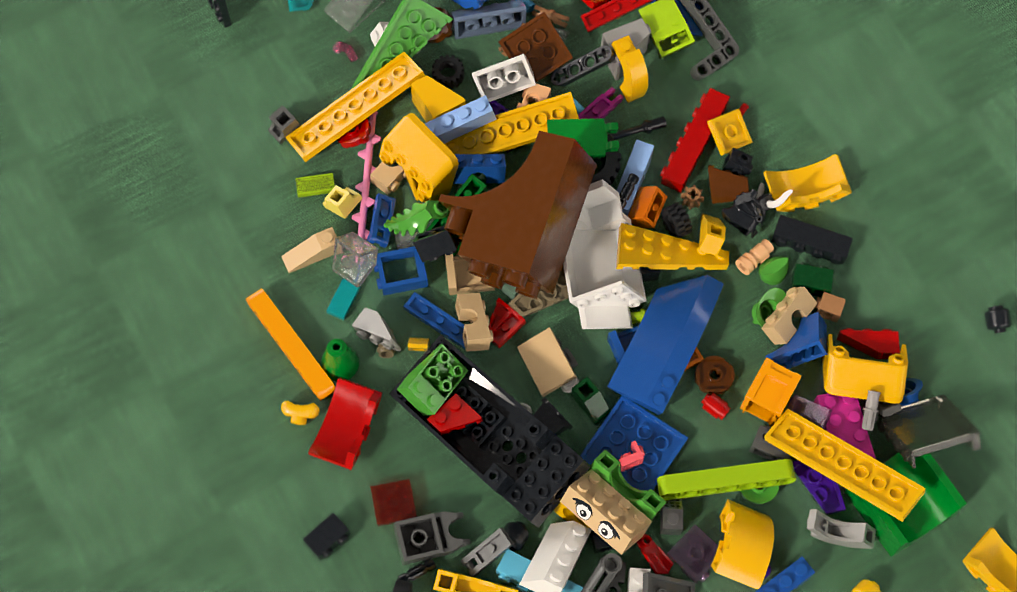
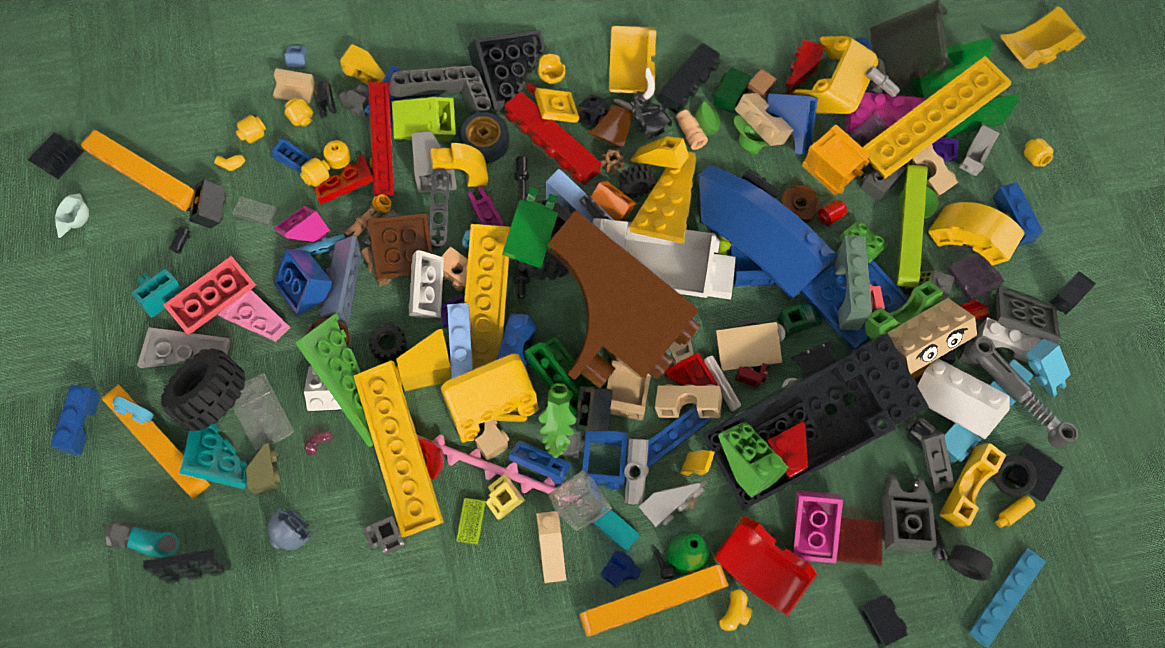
camera: 75 degrees left, 0 degrees up
none -> olive slope [246,443,281,495]
none -> sand blue cylinder [267,507,312,551]
none -> light orange plate [372,194,392,213]
none -> wheel [458,112,509,164]
none -> black slope [467,30,546,111]
none -> yellow hair [537,54,565,84]
none -> clear blue brick [600,549,643,589]
none -> light grey piece [624,438,649,504]
none -> black hand [654,550,674,580]
none -> white axle [704,356,741,412]
none -> dark red bracket [735,363,768,388]
none -> black pin [742,168,780,198]
none -> dark pink slope [793,490,843,563]
none -> sand green arch [834,236,872,330]
none -> bright green plate [839,221,888,263]
none -> tan arch [906,144,958,197]

